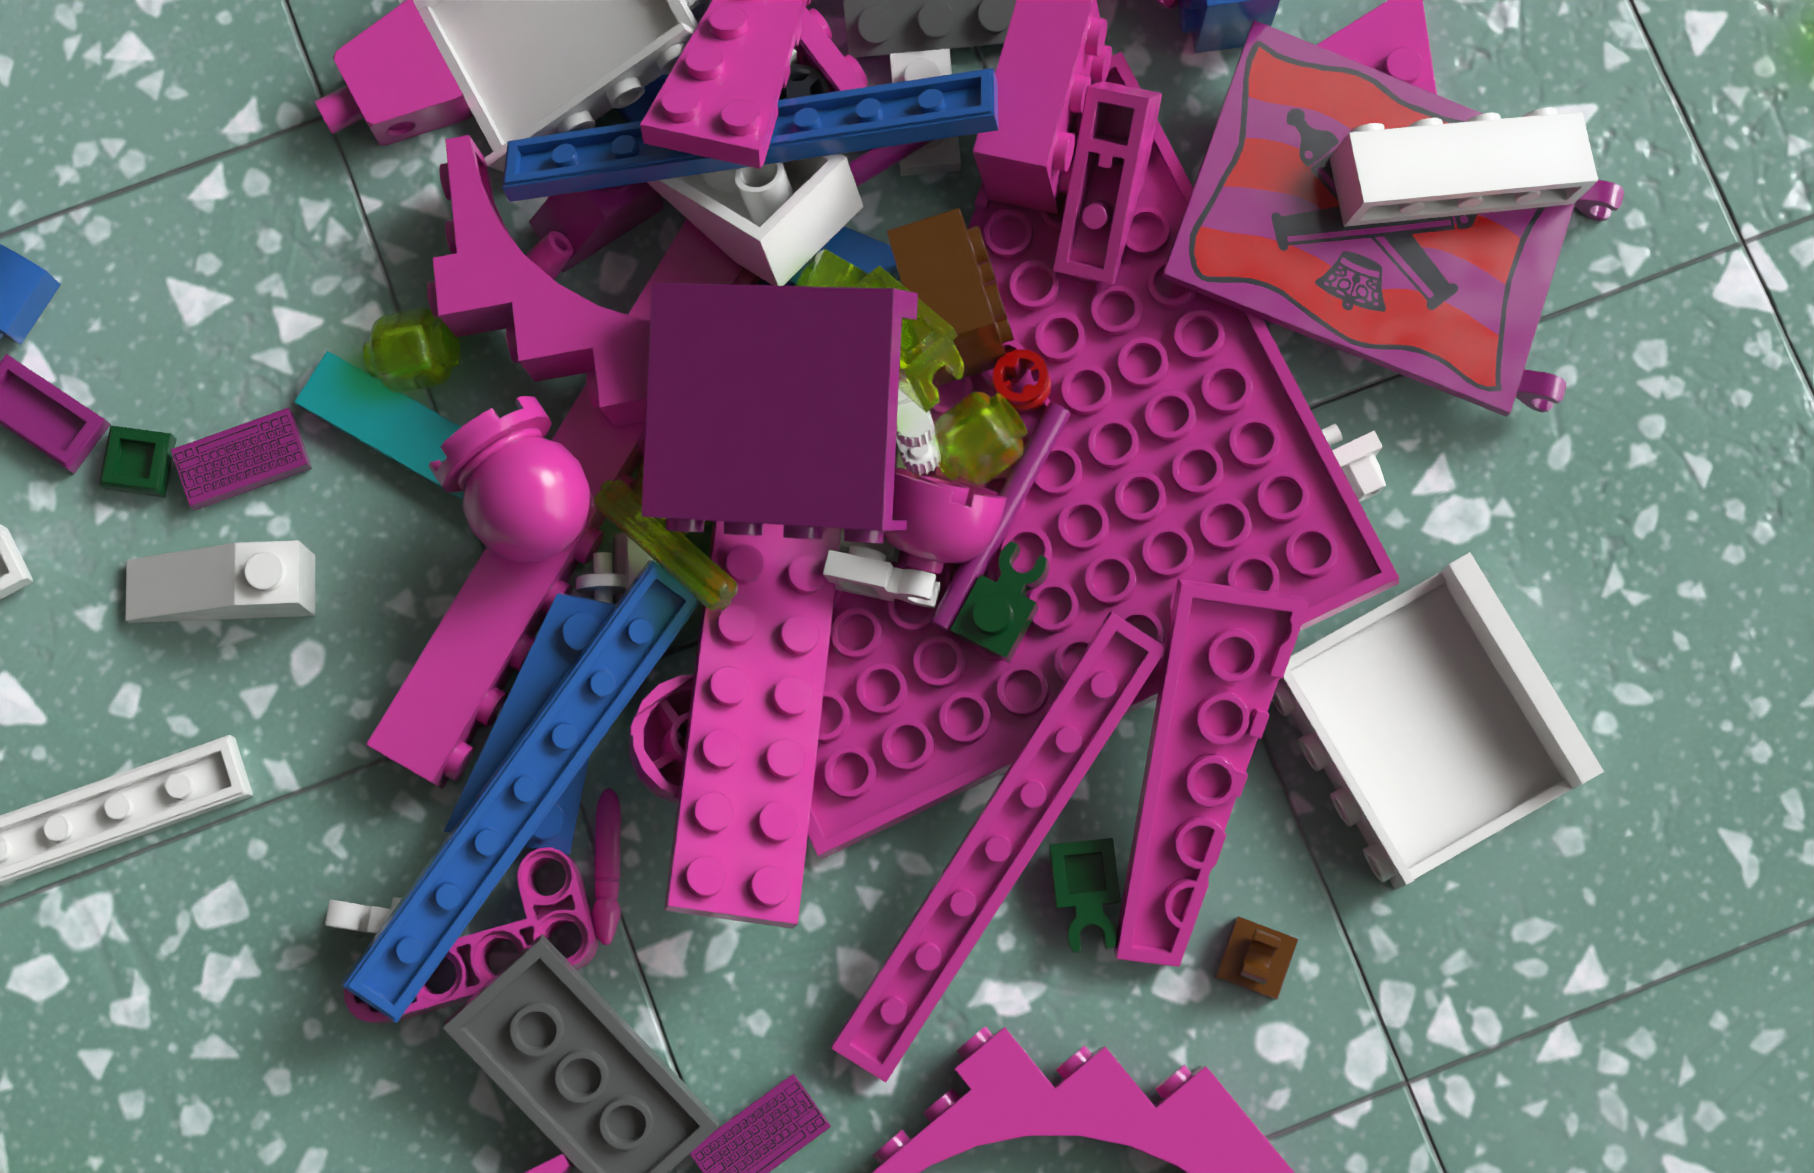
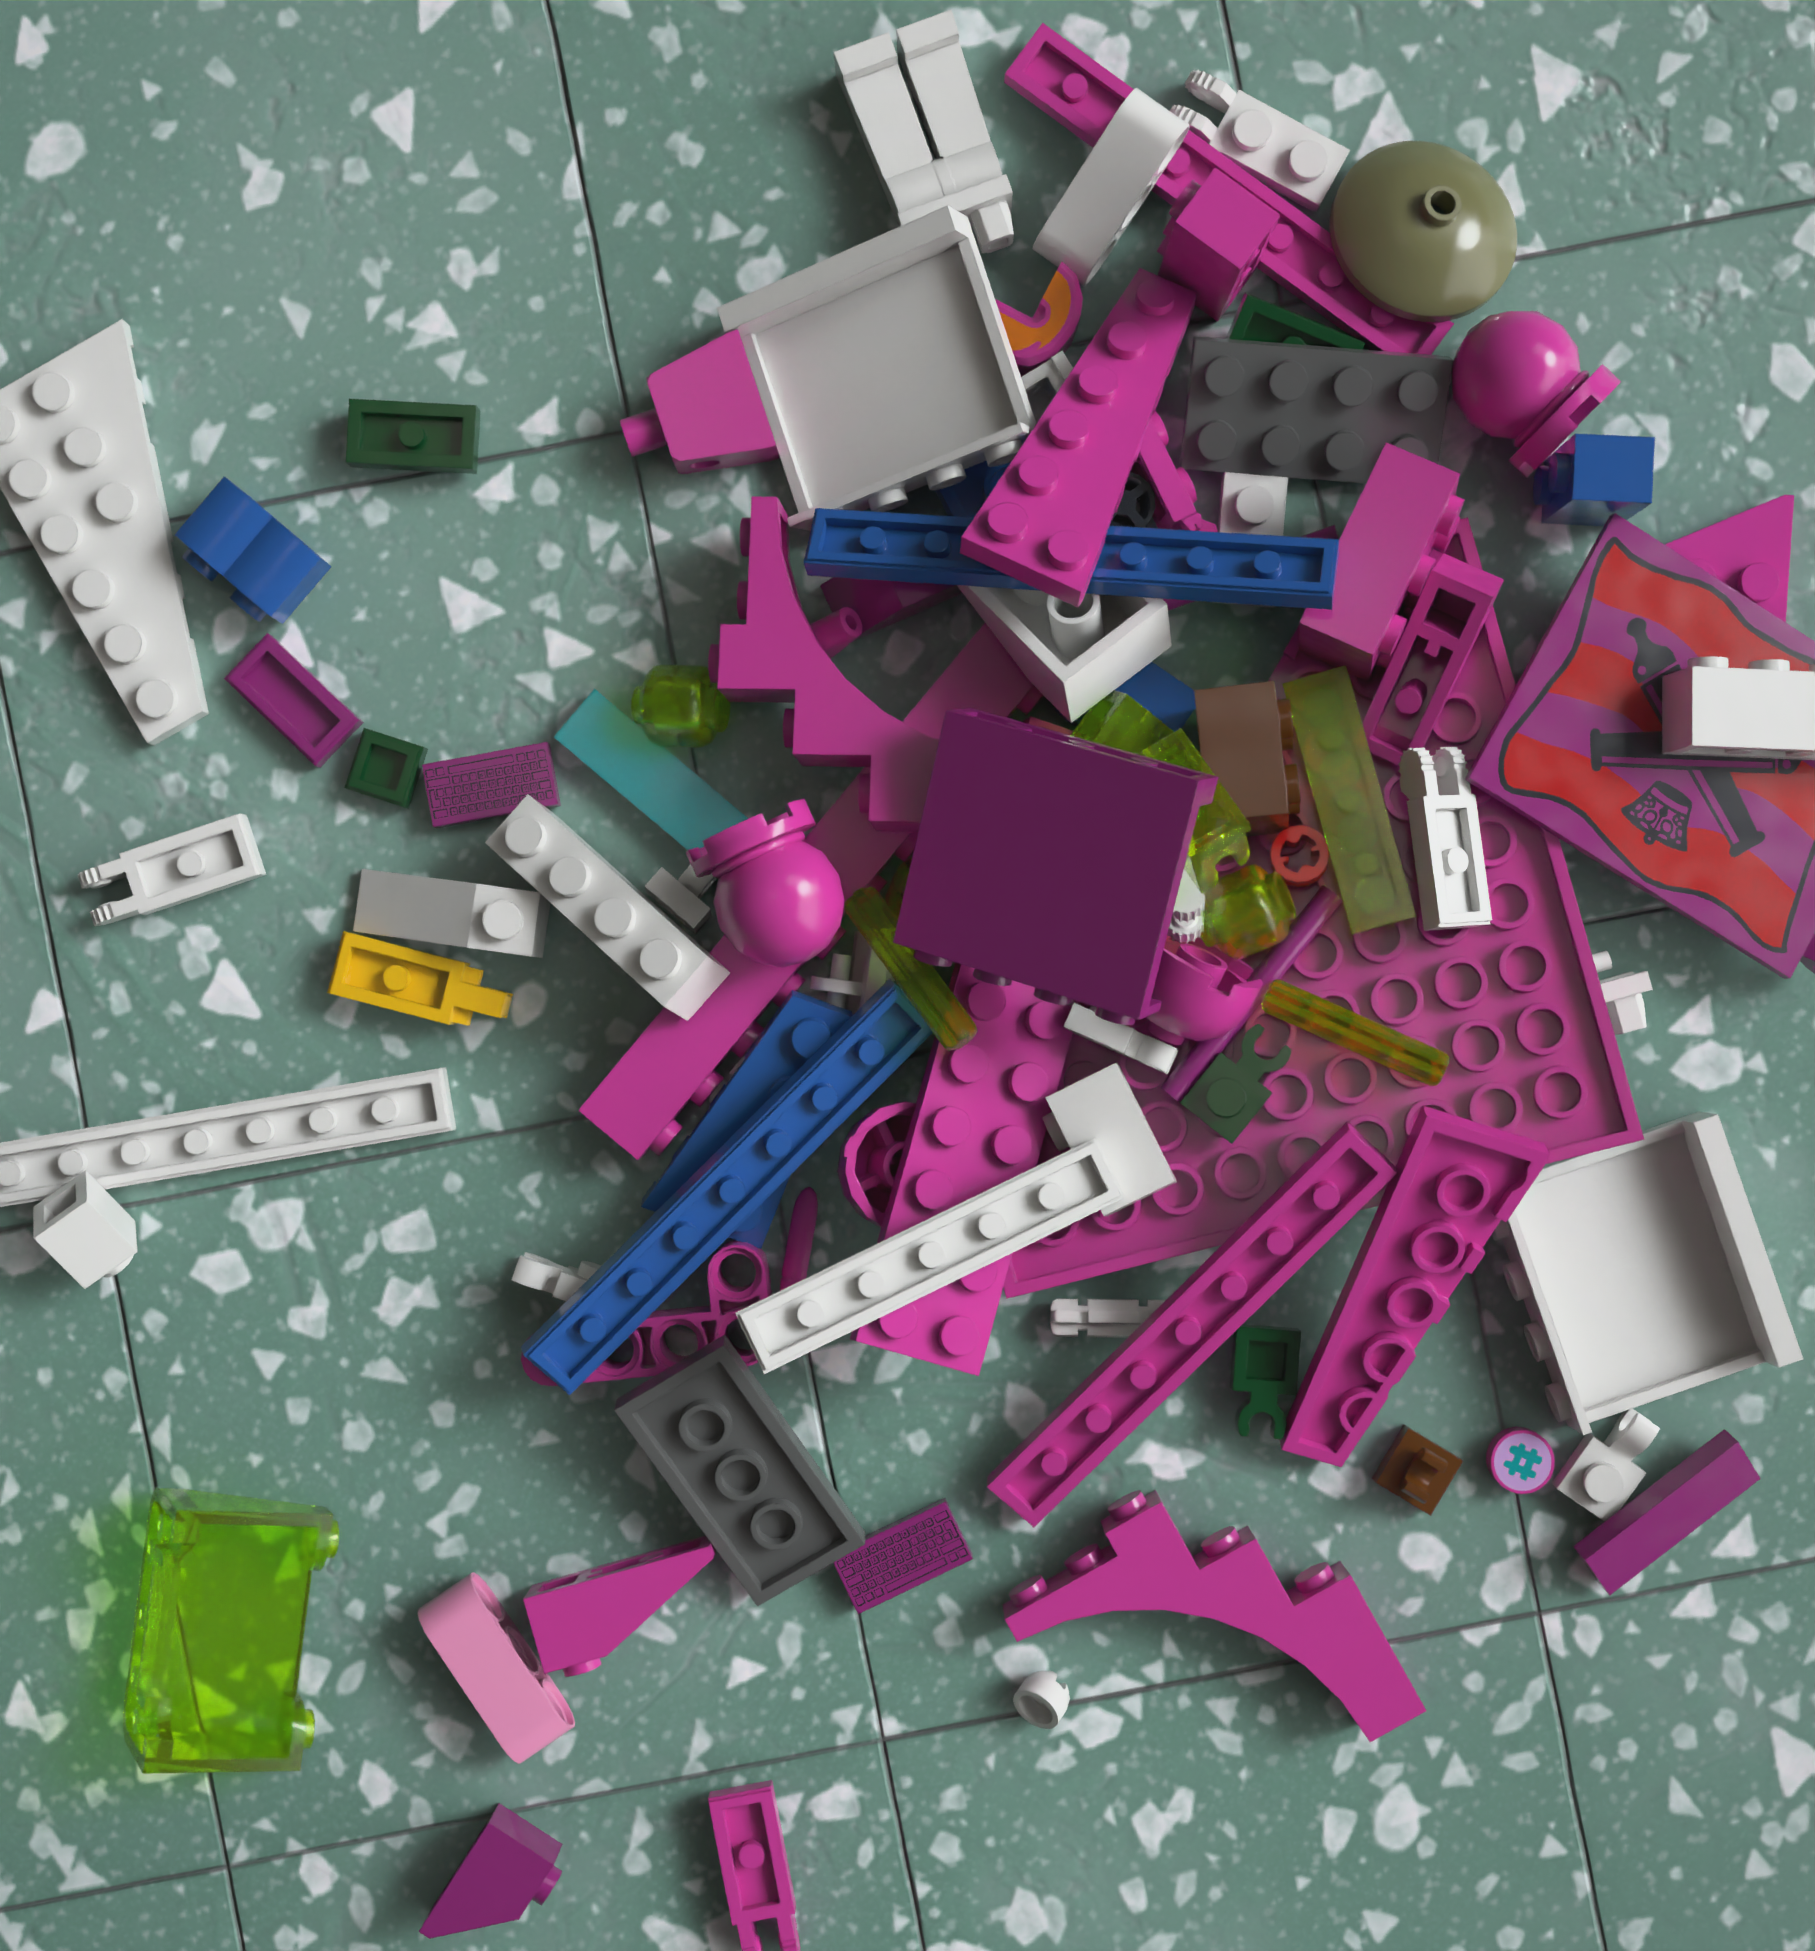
camera: 10 degrees right, 10 degrees up
none -> yellow hinge [327,931,513,1026]
none -> dark green plate [346,399,481,474]
none -> white brick [485,794,730,1021]
none -> white tile [645,864,717,934]
none -> white tile [735,1138,1126,1374]
none -> white brick [1043,1063,1177,1216]
none -> white axle [1050,1298,1165,1338]
none -> clear neon green axle [1262,979,1450,1086]
none -> clear neon green plate [1282,665,1416,935]
none -> white hinge [1398,747,1492,931]
none -> tile [1486,1427,1555,1494]
none -> white plate [1552,1408,1660,1522]
none -> magenta tile [1573,1429,1761,1596]

